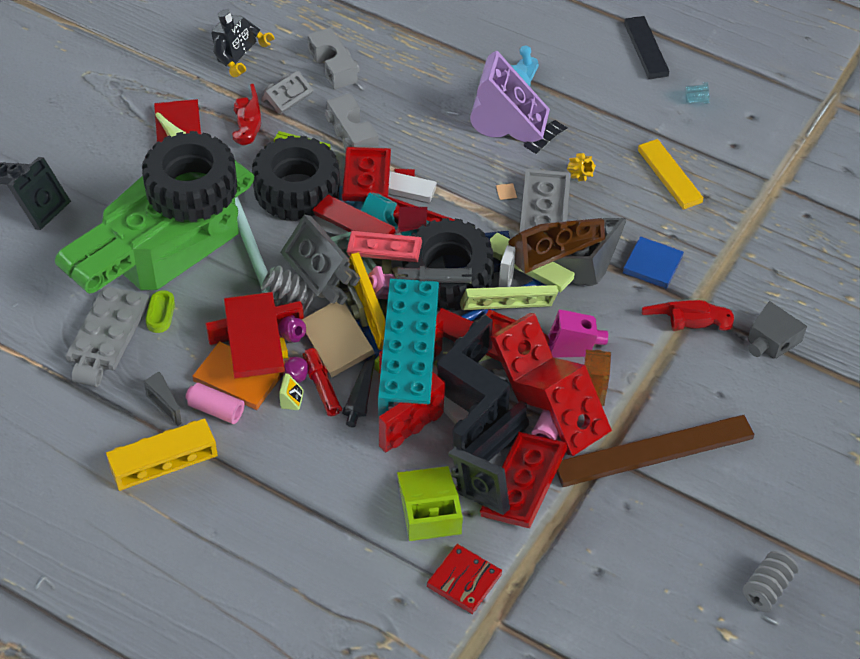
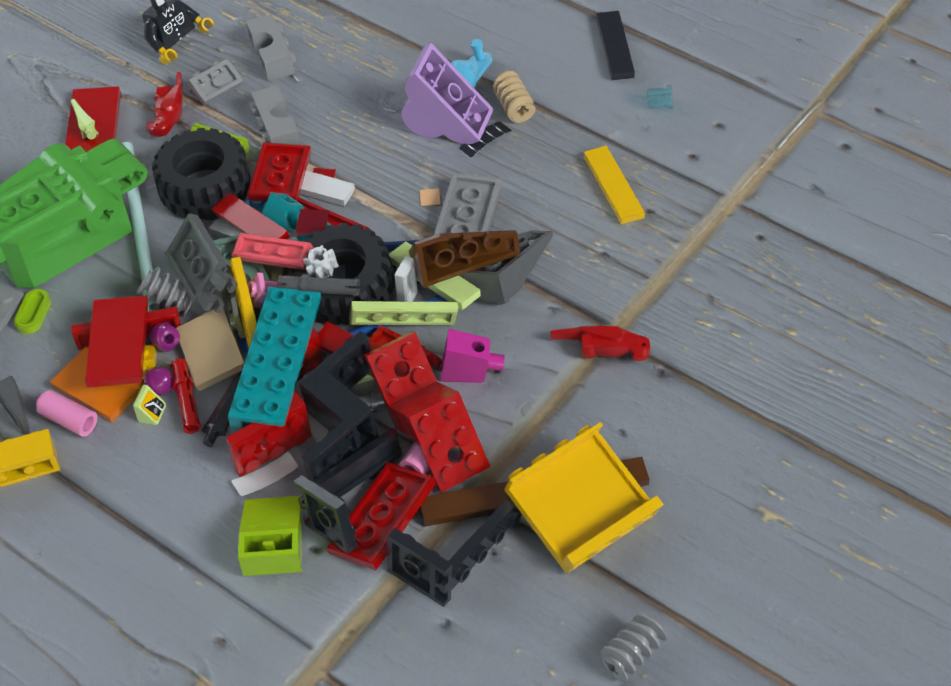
camera: 10 degrees right, 0 degrees up
black tyre [142,131,238,222] -> none
red tile [427,544,502,615] -> none
yellow gear [567,153,596,181] -> none
clear orange brick [584,349,611,406] -> none
blue tile [623,236,684,289] -> none
dark grey torso [748,301,807,359] -> none
none -> white sticker [232,452,298,496]
none -> white gear [303,245,339,278]
none -> black bracket [387,496,522,607]
none -> tan piece [492,71,536,123]
none -> yellow panel [504,422,664,575]

